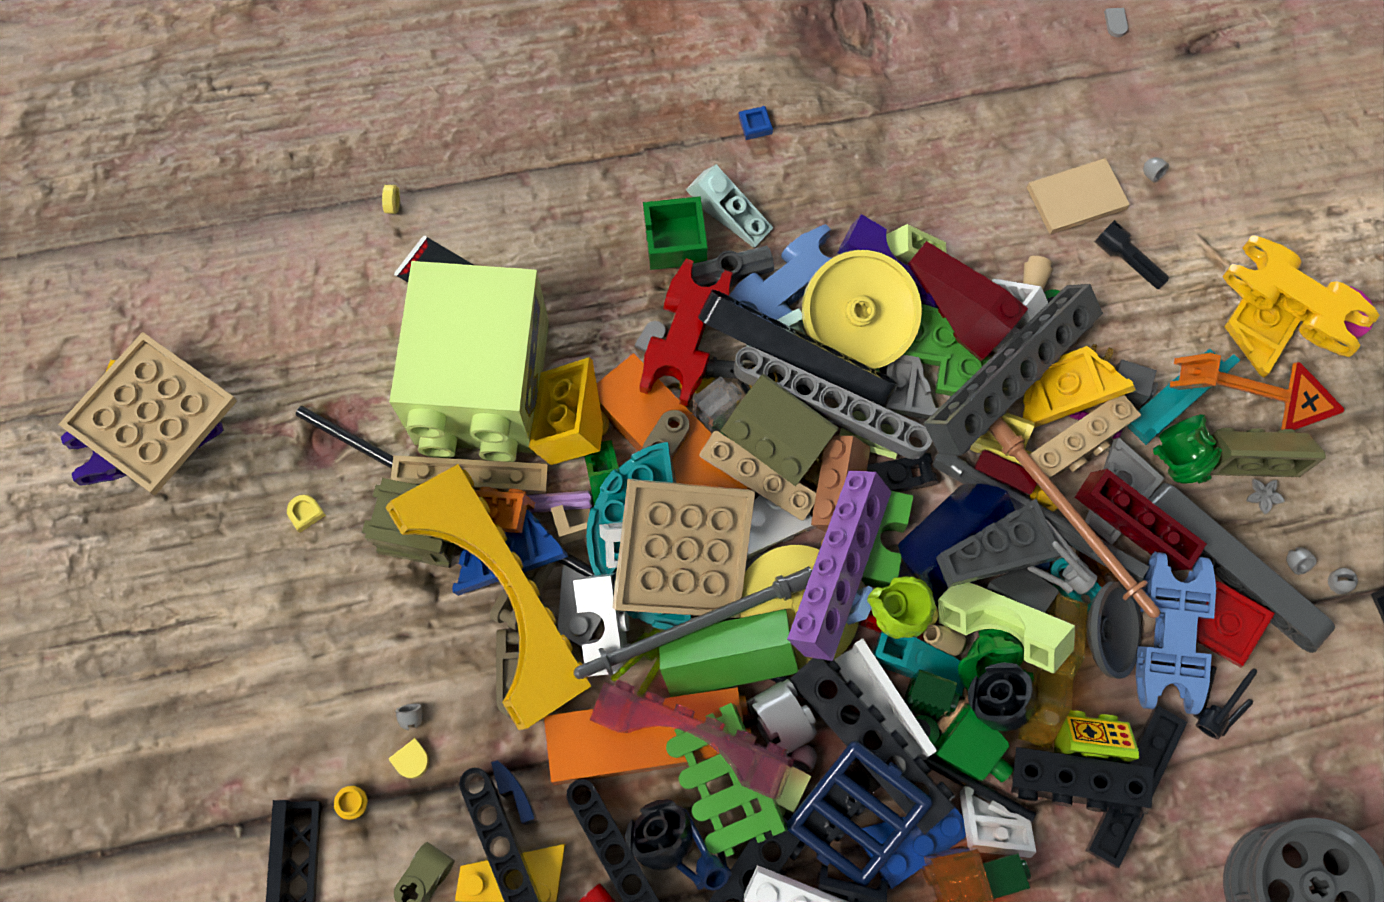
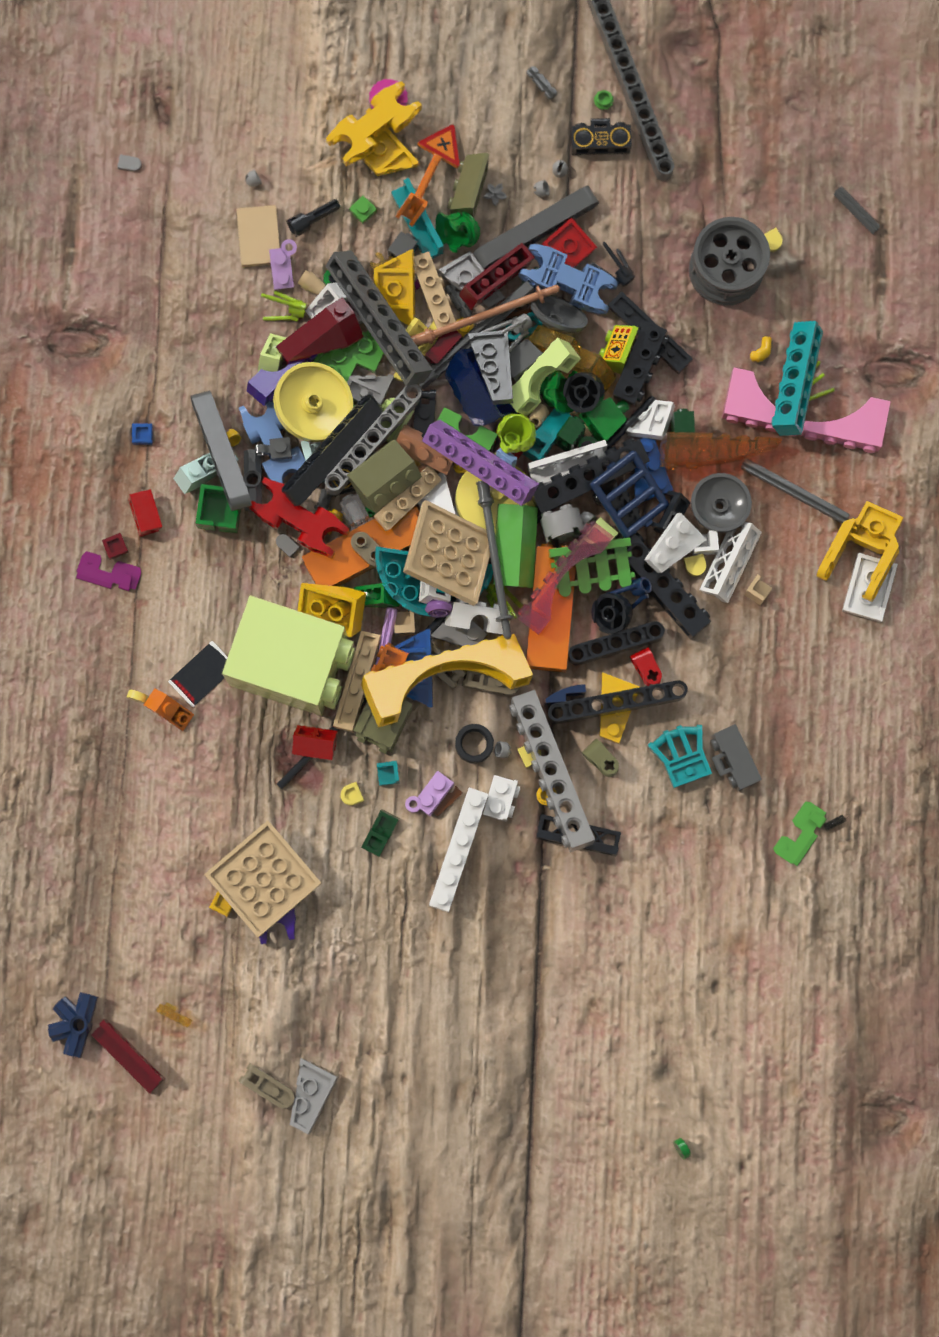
camera: 80 degrees left, 10 degrees up
none -> magenta piece [76,551,141,591]
none -> dark red plate [102,533,129,560]
none -> red hinge [128,489,162,537]
none -> orange slope [144,688,194,731]
none -> beam [190,390,252,511]
none -> yellow hinge [226,429,241,447]
none -> dark grey plate [256,437,292,461]
none -> lime plant [261,291,307,322]
none -> lavender hinge [269,239,297,290]
none -> red hinge [292,725,337,760]
none -> bright green plate [349,195,377,224]
none -> dark green slope [361,809,400,857]
none -> teal panel [376,761,400,786]
none -> lavender hinge [405,771,454,816]
none -> medium lavender cone [425,592,453,618]
none -> white arch [429,788,488,913]
none -> reddish brown piece [433,786,463,817]
none -> dark grey axle [445,284,472,318]
none -> black tyre [455,724,494,764]
none -> white bracket [483,775,520,822]
none -> light grey brick [509,690,595,853]

